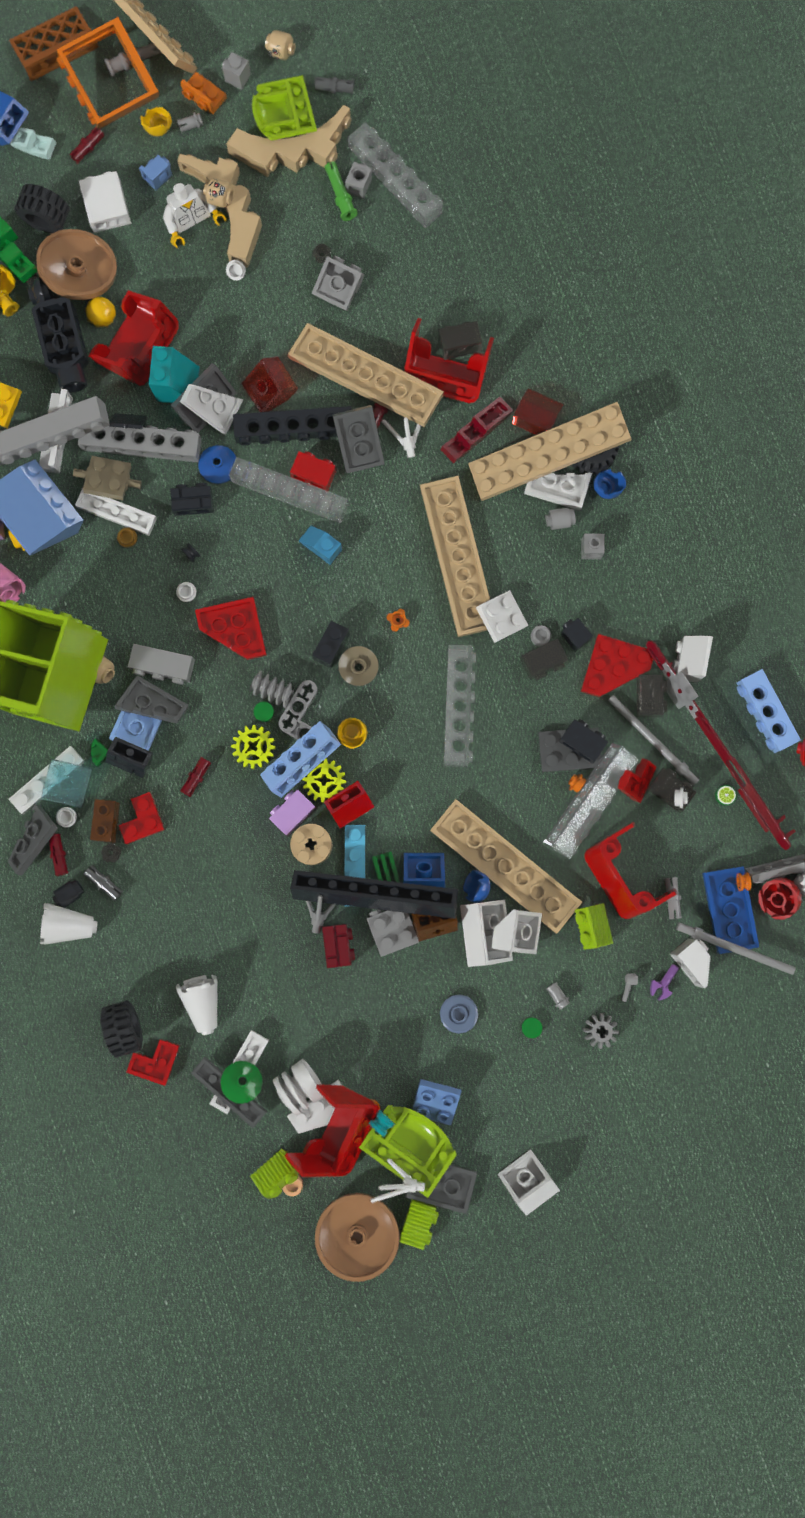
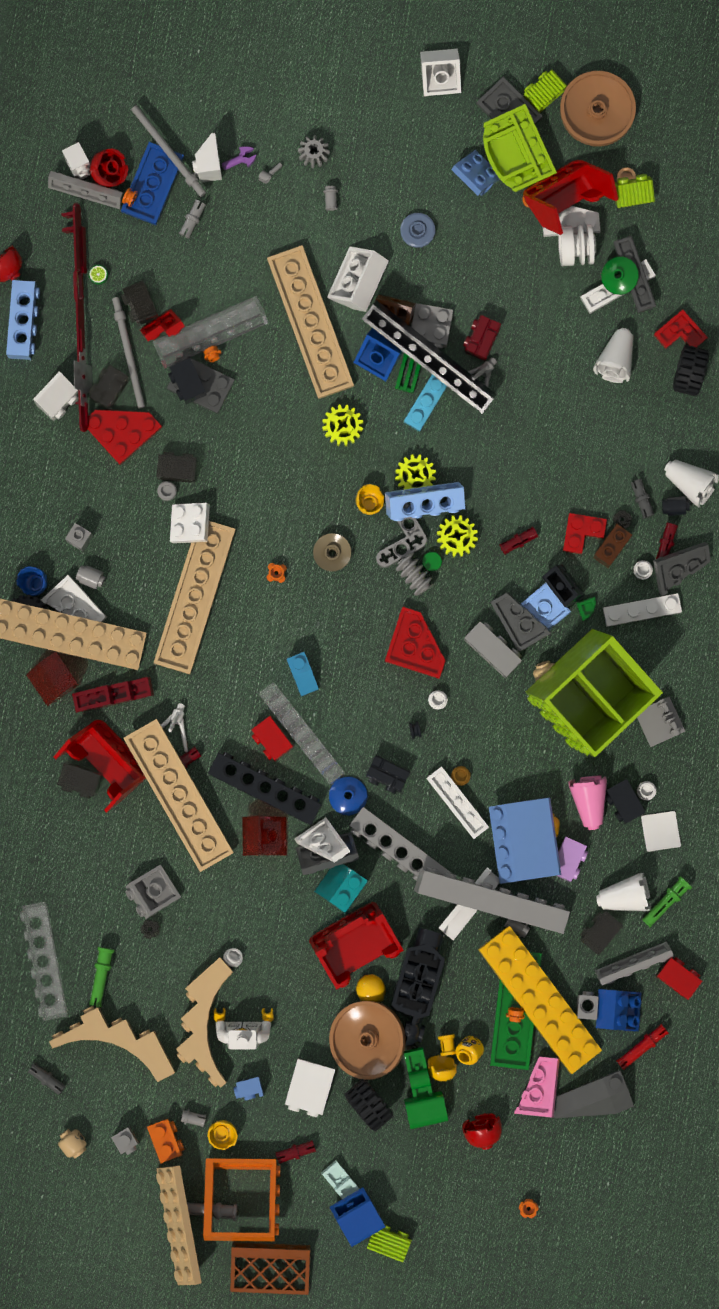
camera: 145 degrees left, 0 degrees up
clear light blue plate [41,759,92,808] -> none
dark tan plate [73,456,142,500] -> none
black piece [109,413,147,429] -> none
tan head [203,178,234,208] -> none
lime slope [252,75,317,141] -> none
lavender brick [269,790,316,836] -> none
tan brick [290,824,333,865] -> none
black brick [312,620,350,669] -> none
red brick [324,781,374,828] -> none
dark grey plate [332,405,385,473] -> none
light grey brick [345,162,372,199] -> none
teal wheel [369,1110,395,1137] -> none
white plant [371,1158,425,1203] -> none
clear brick [443,645,476,768] -> none
blue hair [463,870,491,903] -> none
white slope [492,910,542,954] -> none
green tile [521,1017,542,1038] -> none
black brick [561,618,593,652] -> none
lime brick [574,903,613,950] -> none
red windscreen [585,821,677,919] -> none
white plate [675,788,688,808] -> none
none -> neon yellow gear [322,404,363,446]

